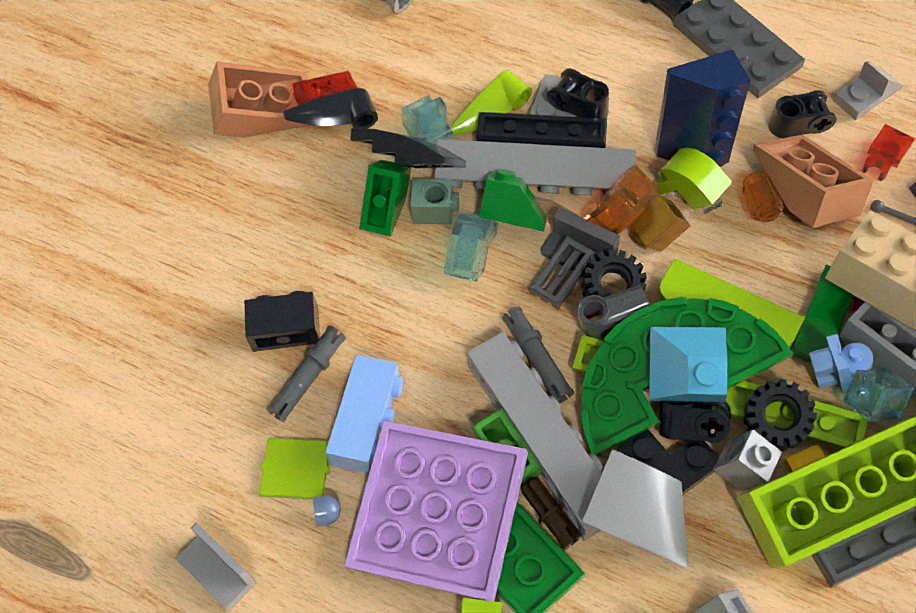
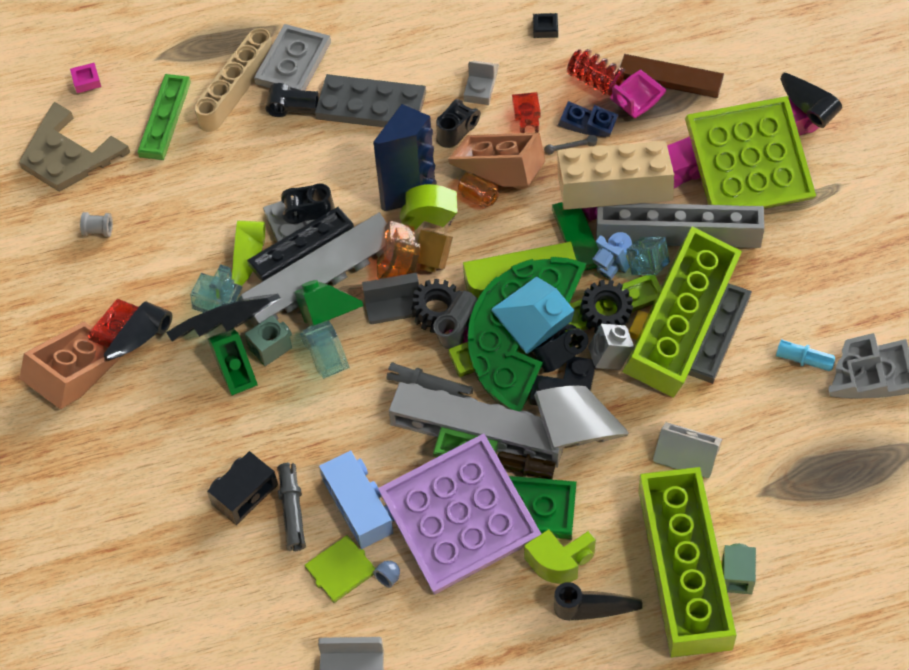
camera: 45 degrees left, 5 degrees down
dark grey tile [529,236,596,310] -> none

